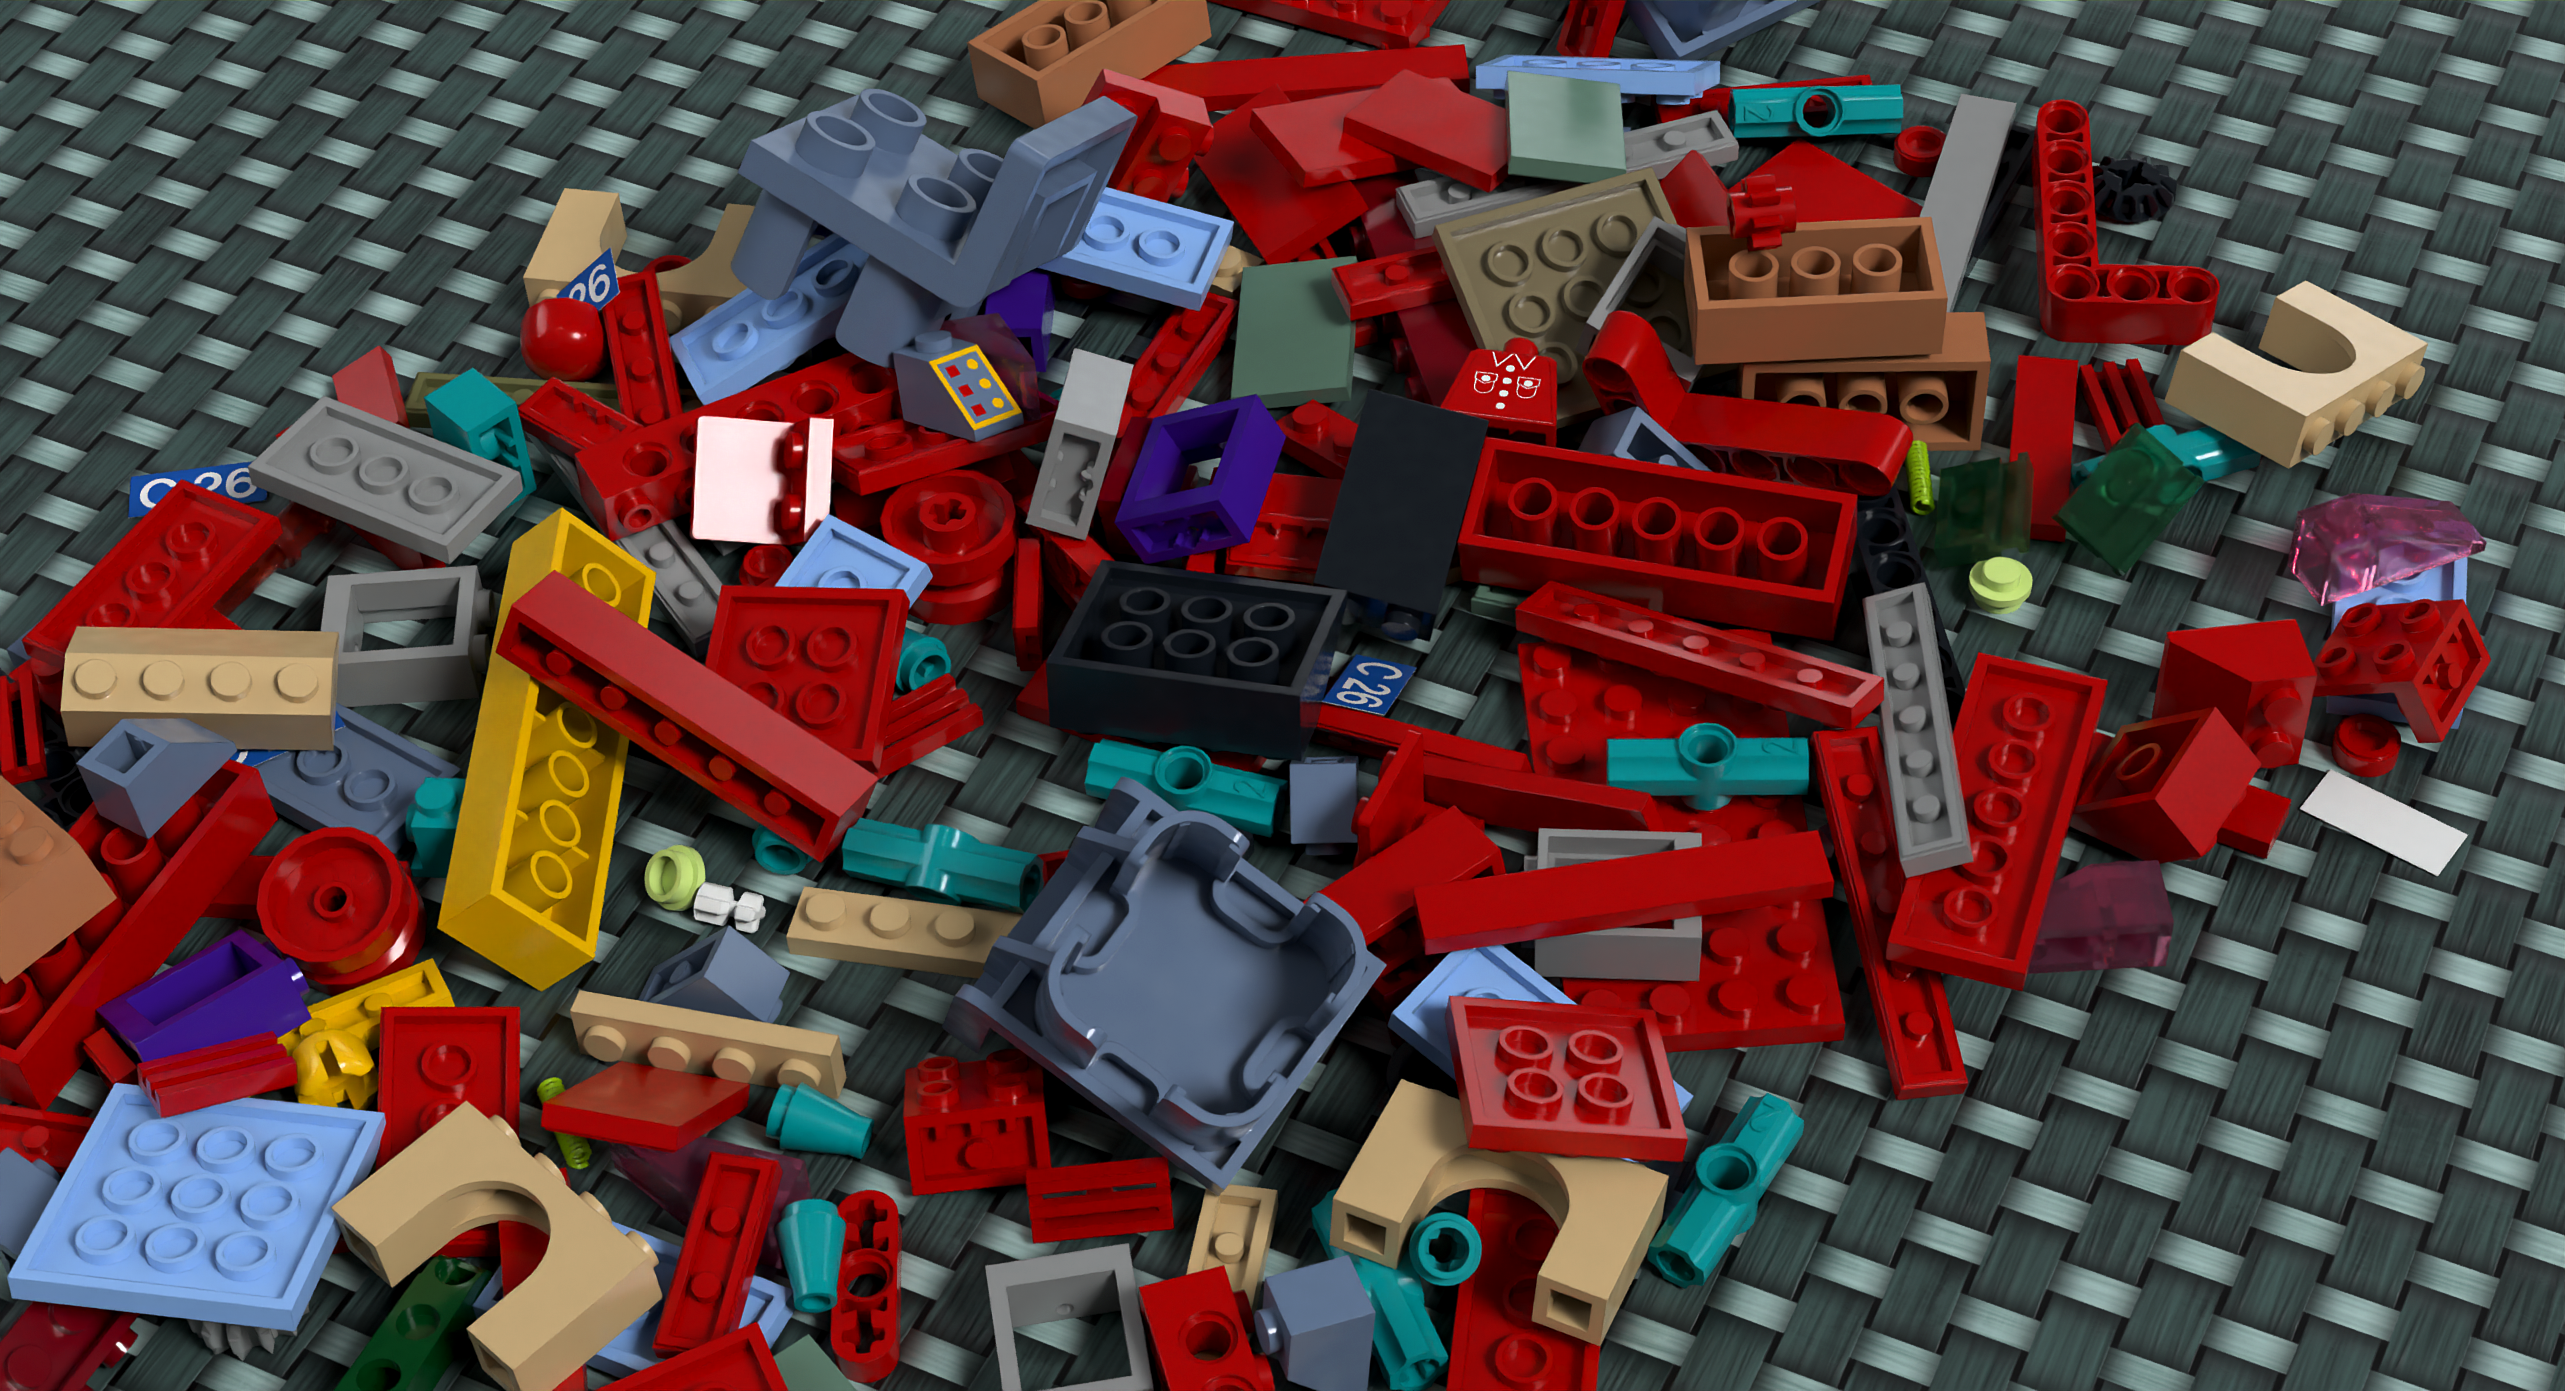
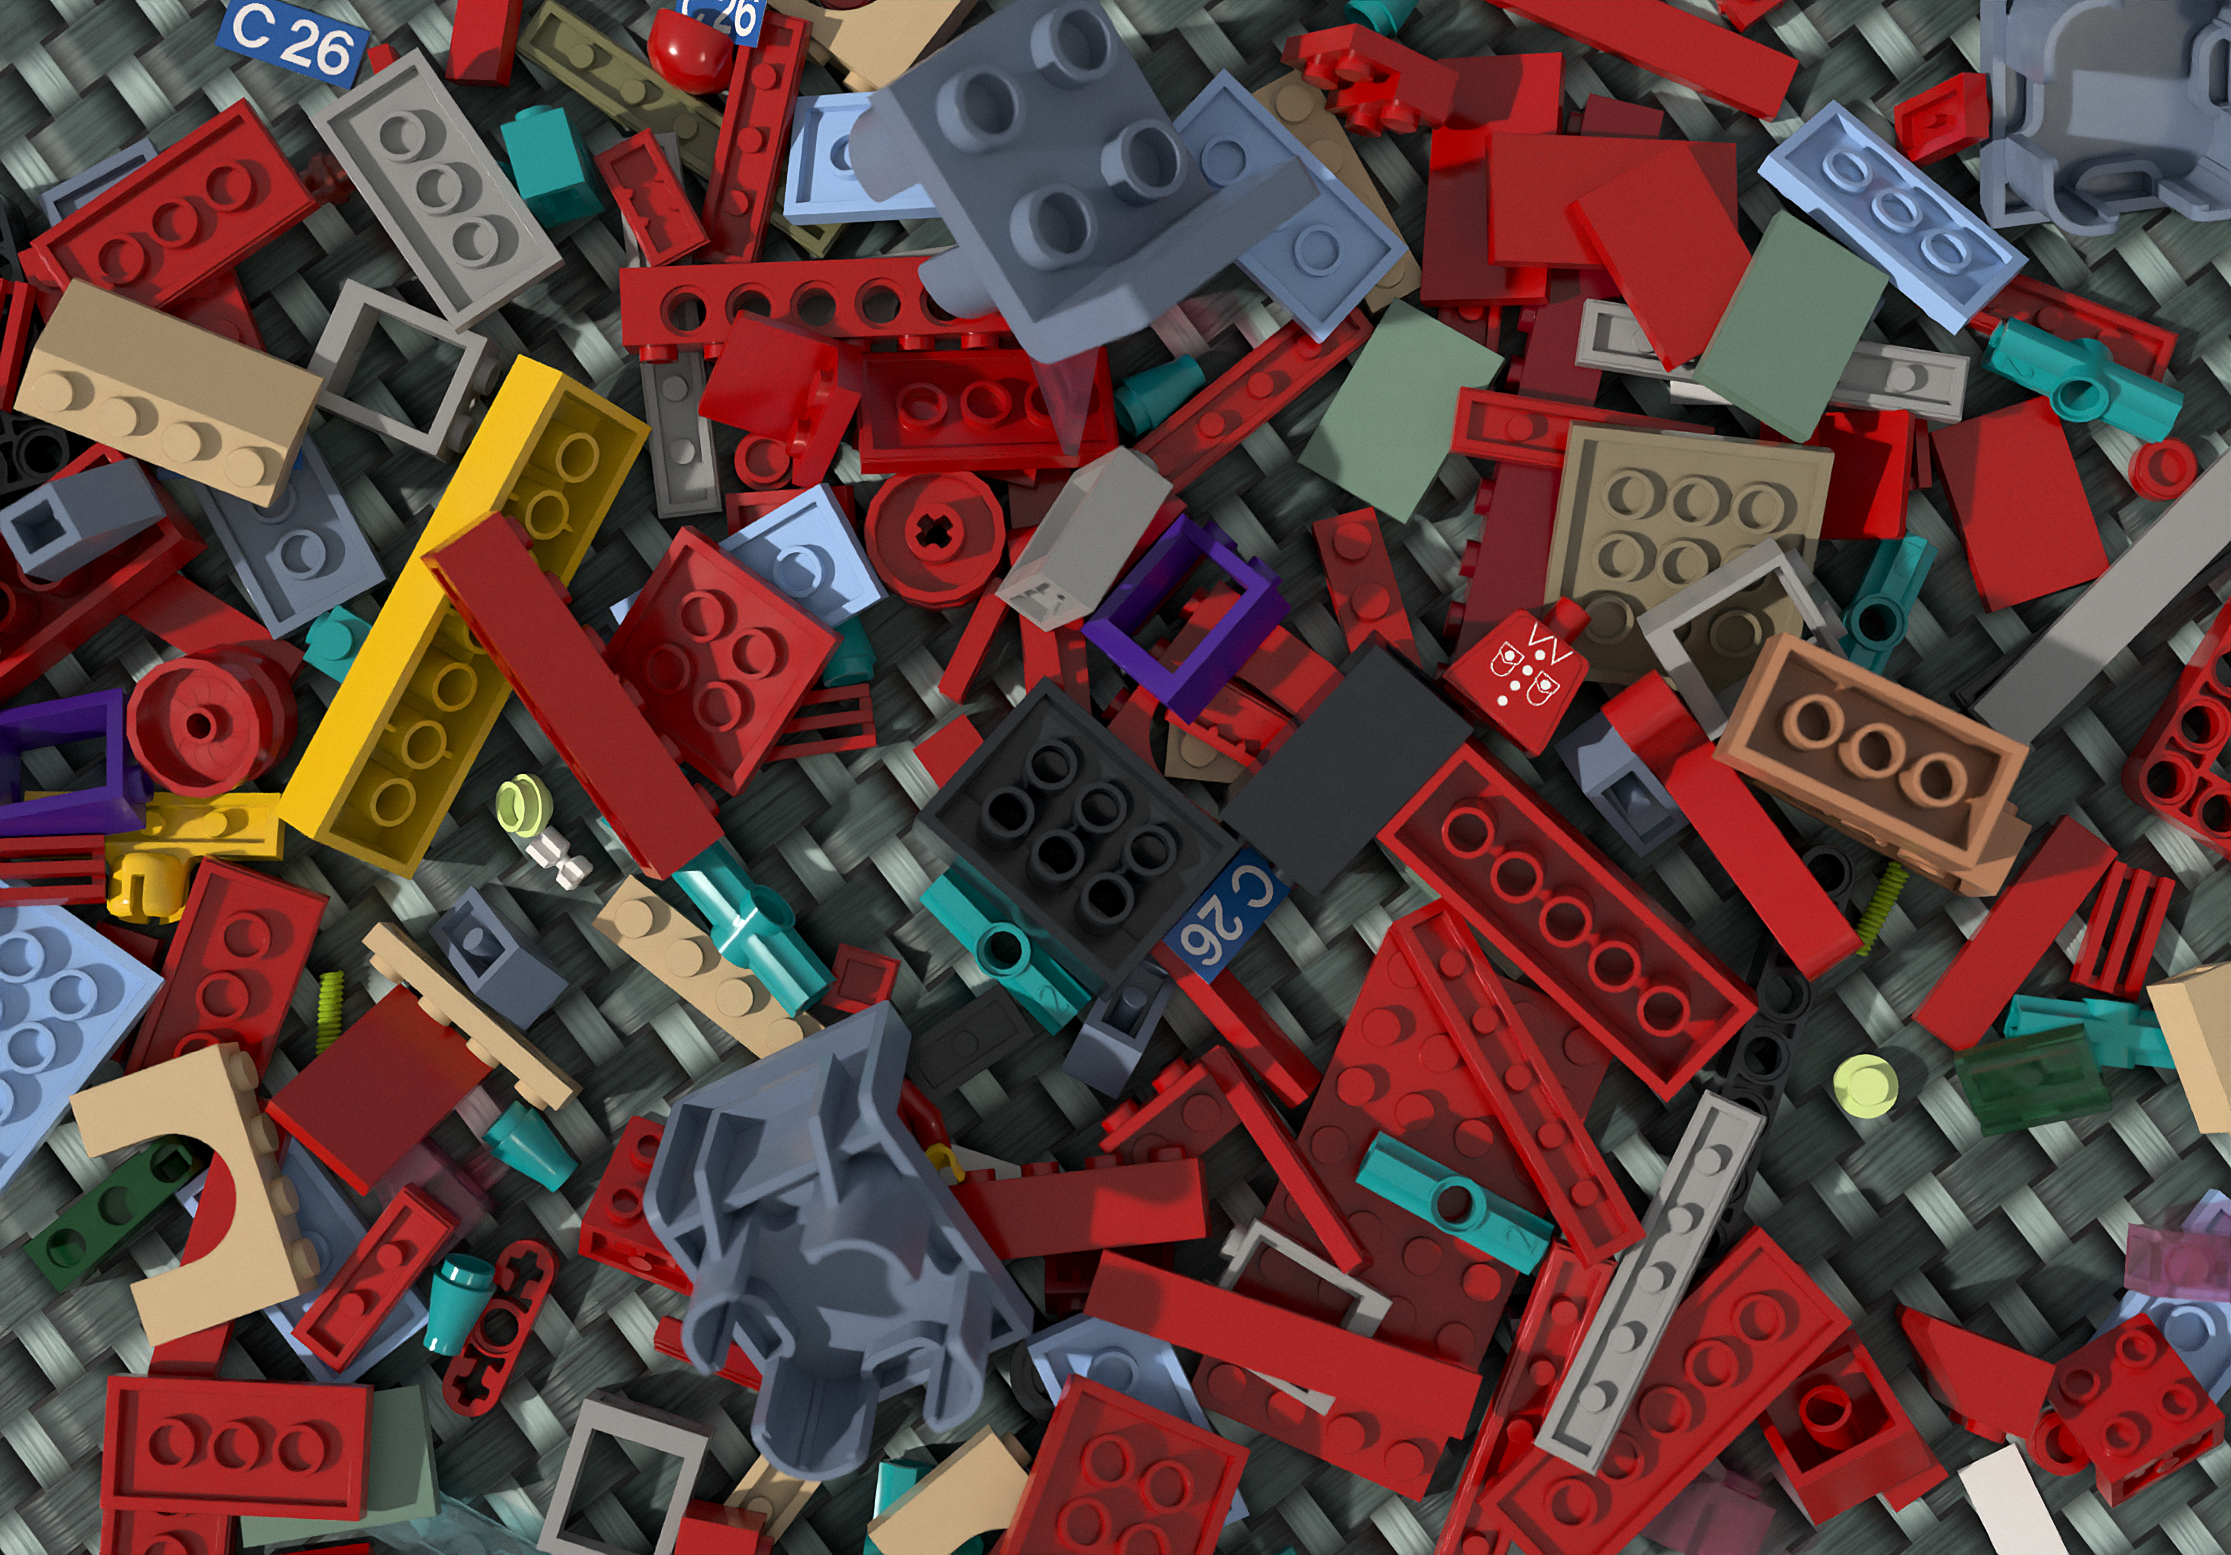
camera: 25 degrees right, 40 degrees up
sand blue slope [893,330,1024,442] -> none
red gear [1726,174,1797,252] -> none
clear green plate [1934,452,2034,569] -> none

